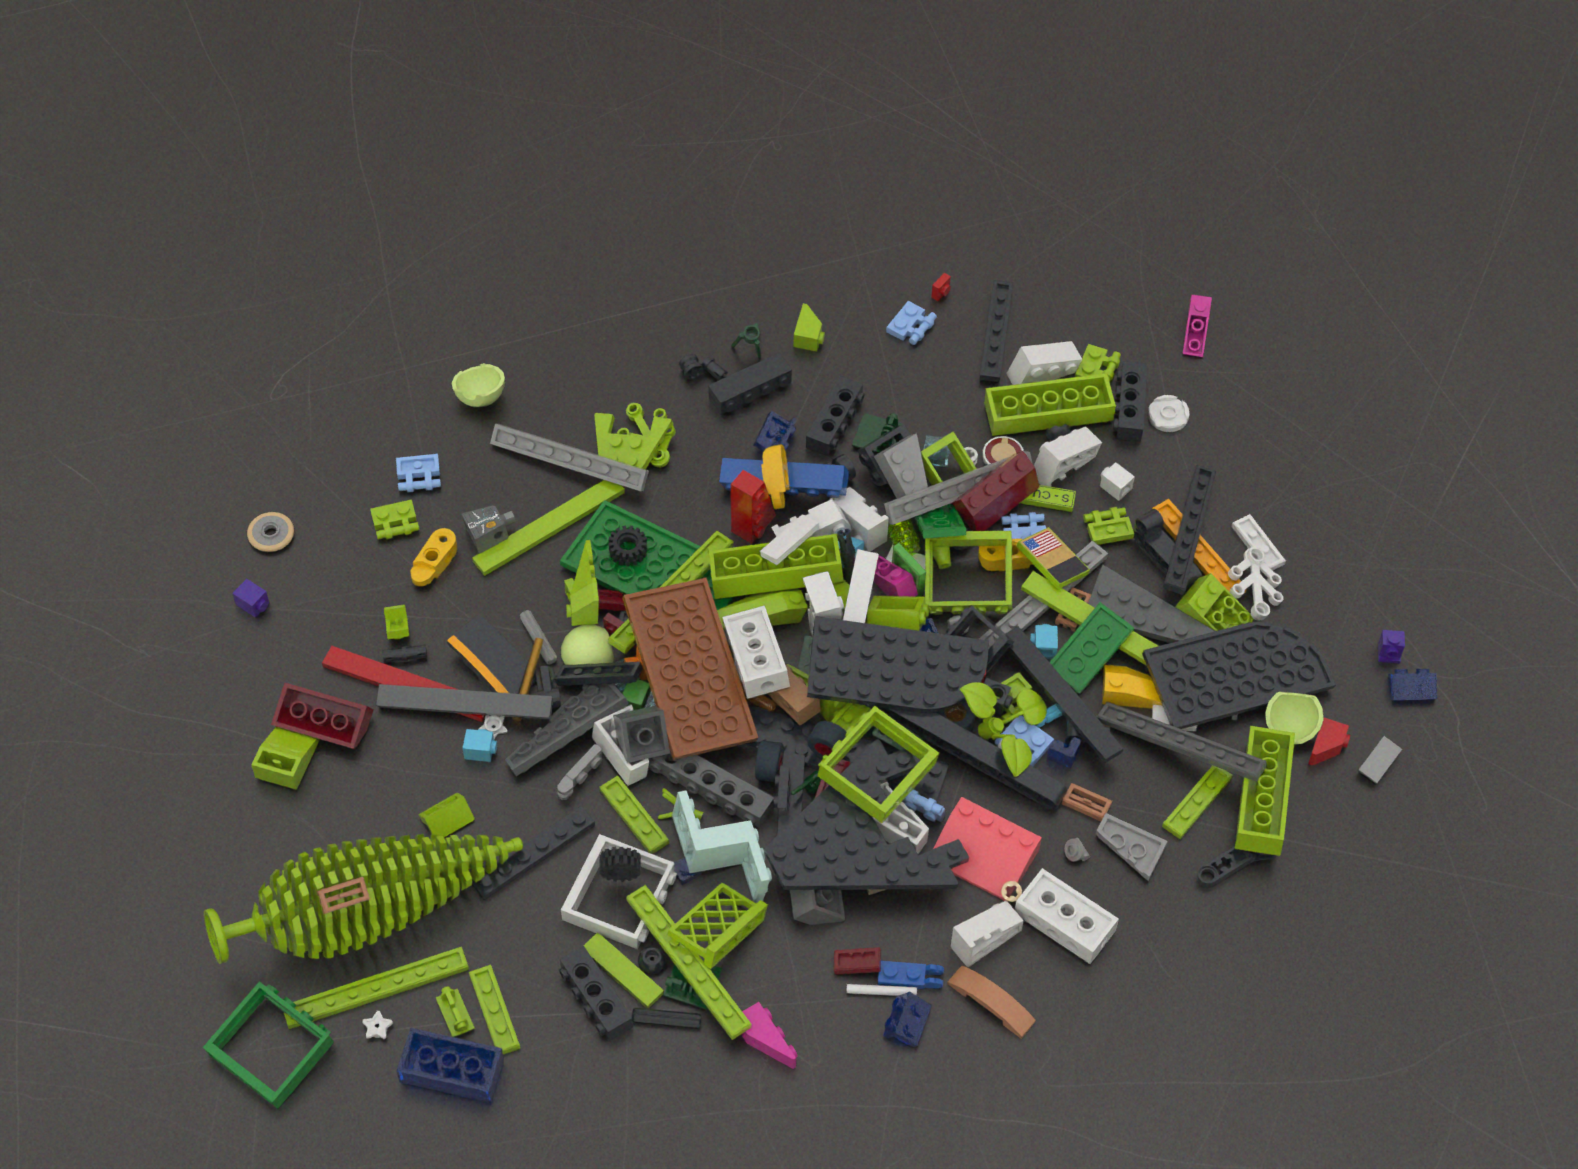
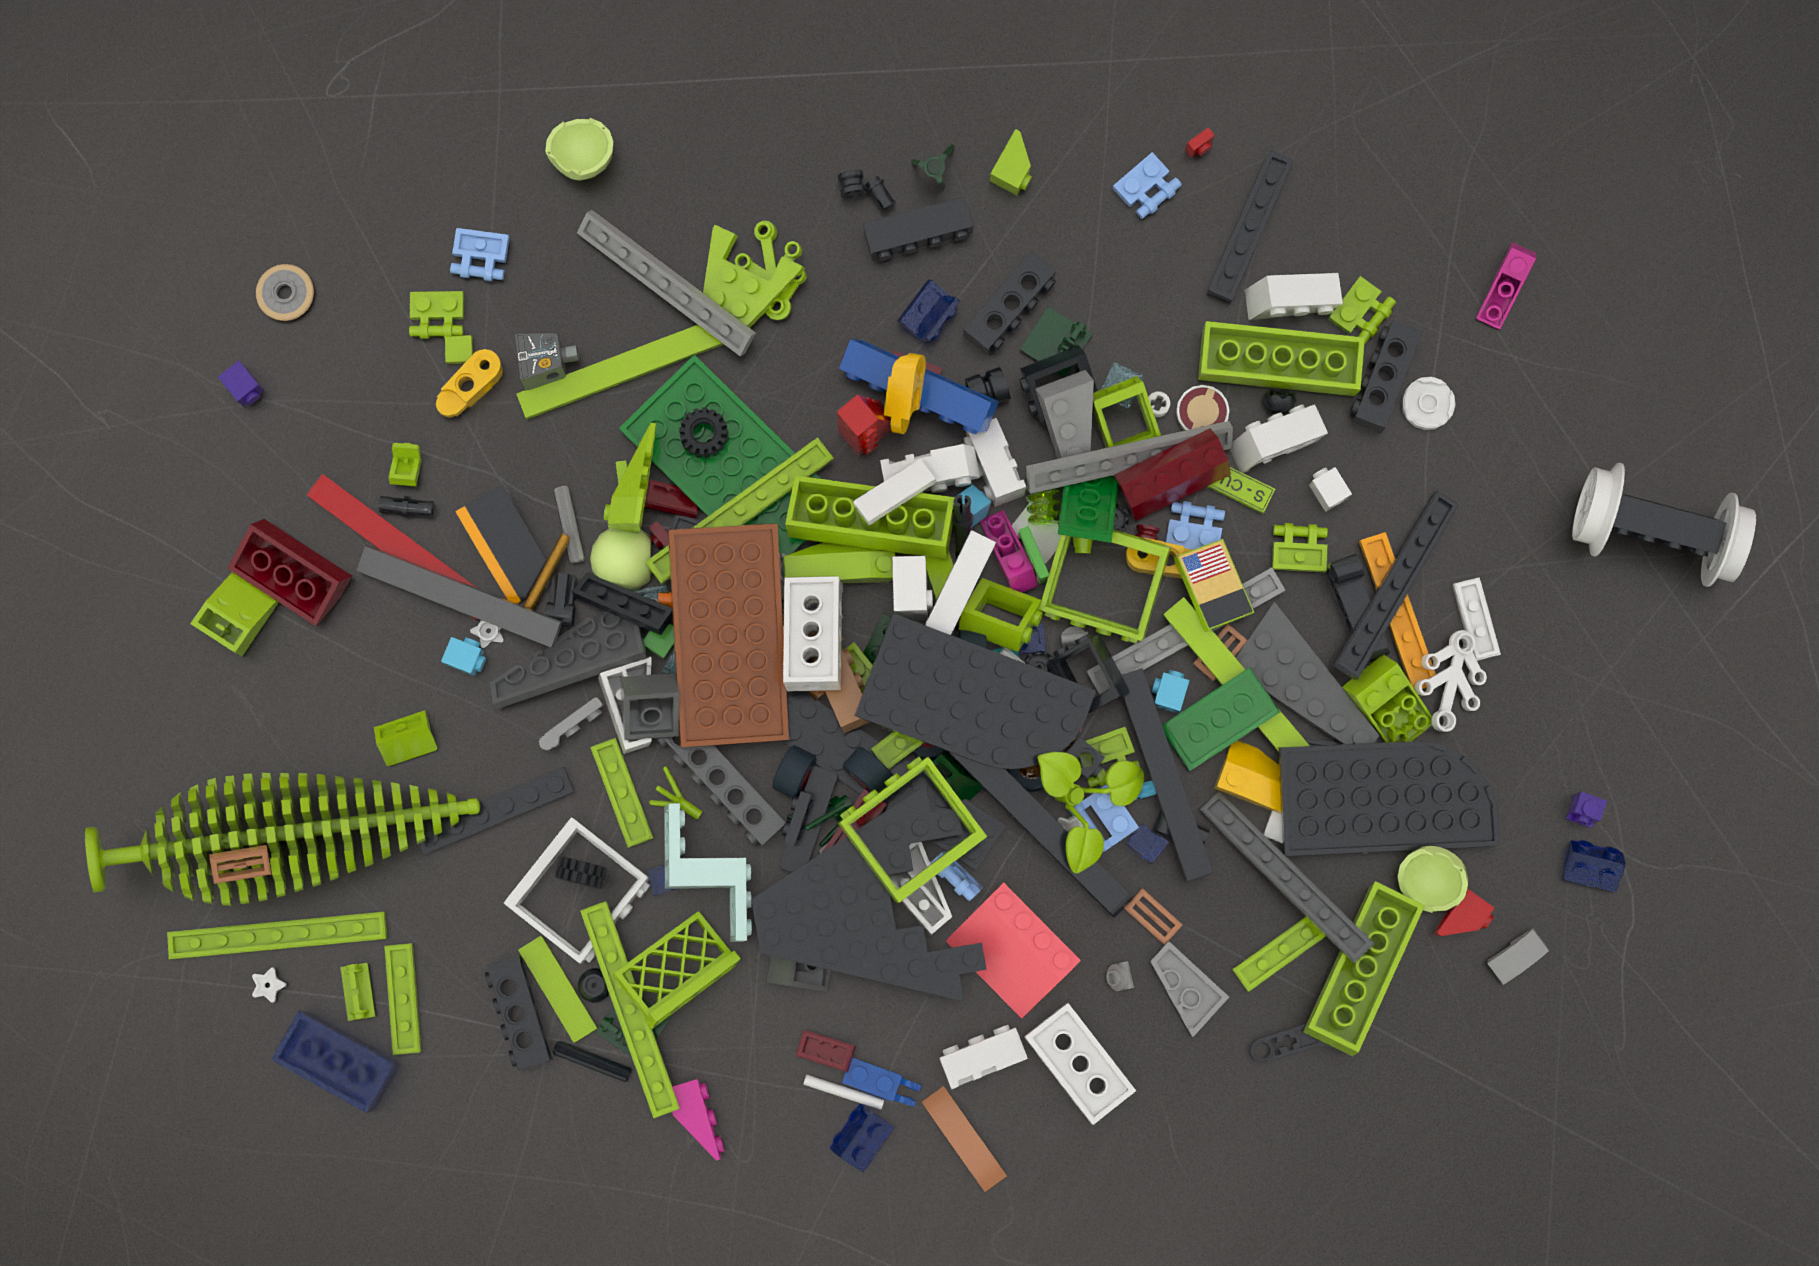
camera: 15 degrees right, 25 degrees up
green window [203,981,334,1109] -> none
tan bush [1001,881,1022,902] -> none
none -> lime tile [445,335,473,364]
none -> brick [1572,463,1756,587]

